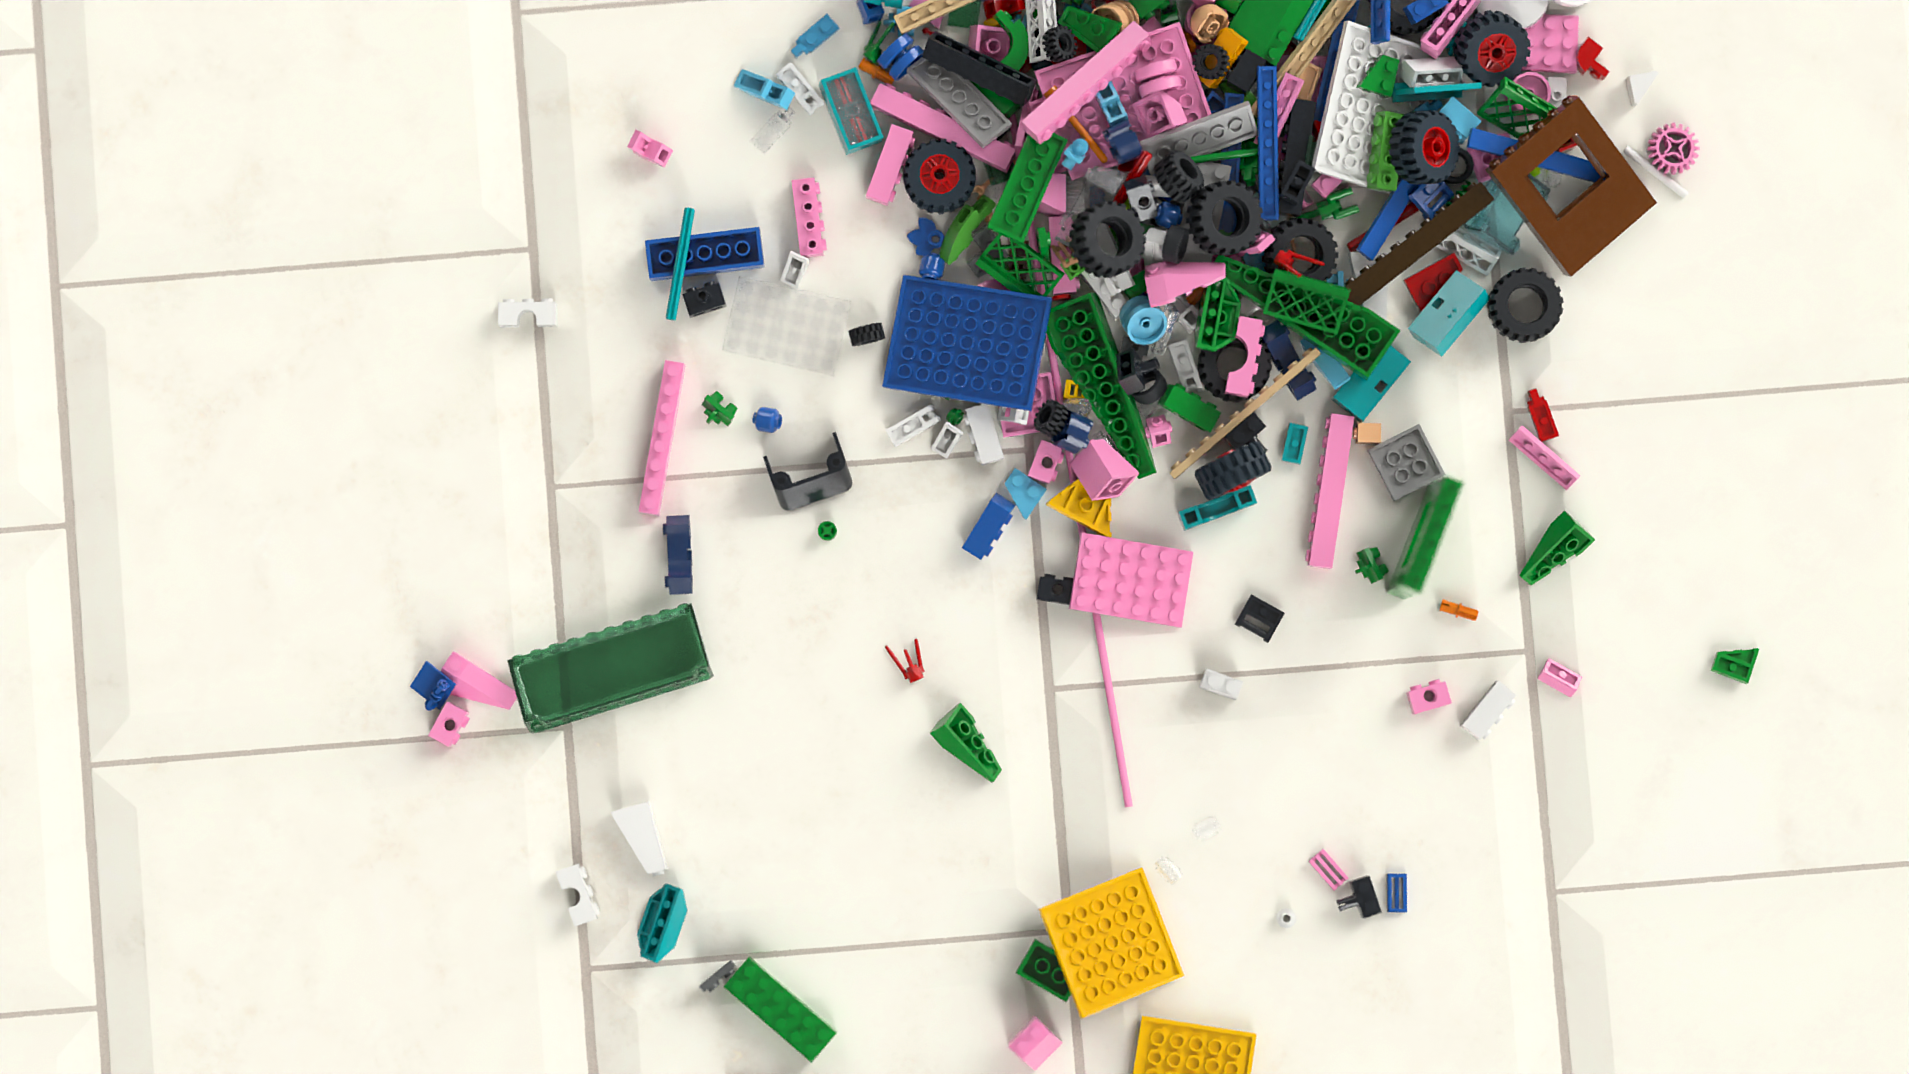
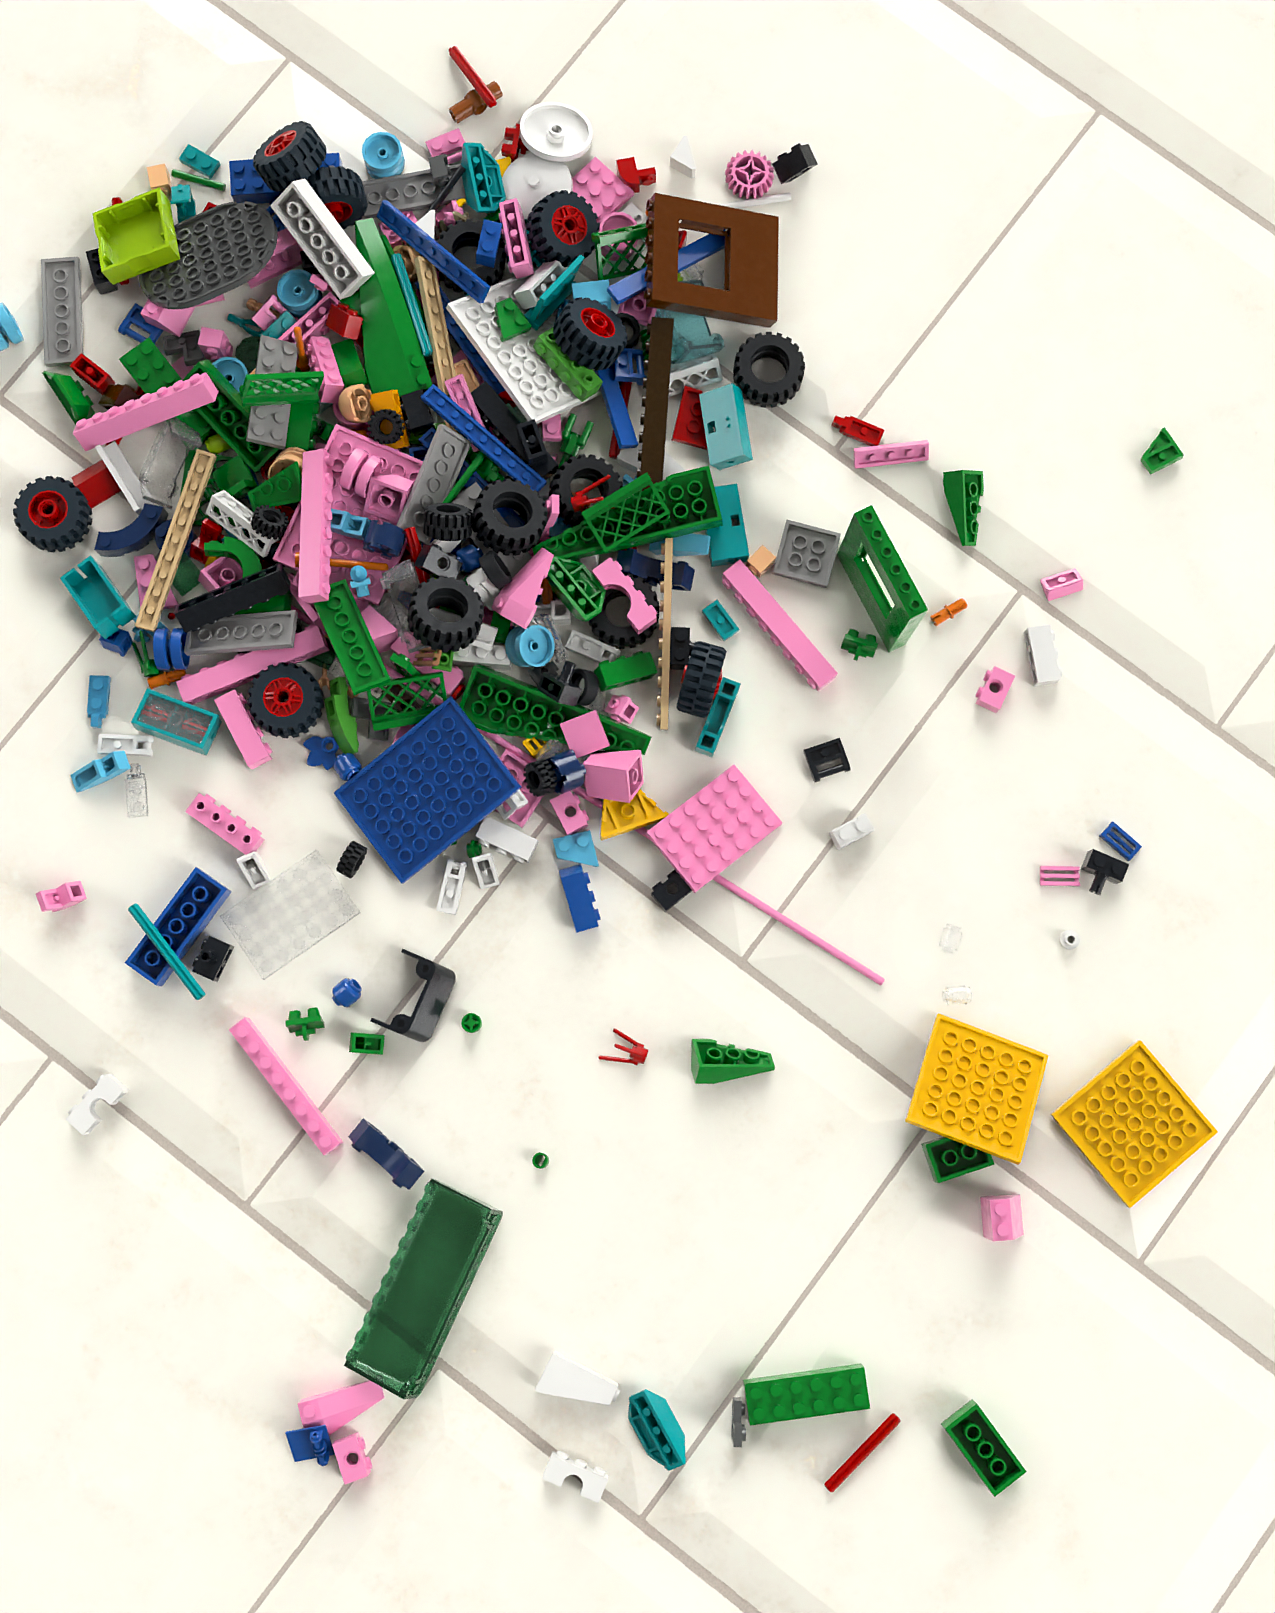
camera: 50 degrees left, 5 degrees down
none -> green slope [349,1032,385,1055]
none -> green hinge [532,1152,549,1169]
none -> bright pink tile [560,710,610,758]
none -> black brick [772,143,818,184]

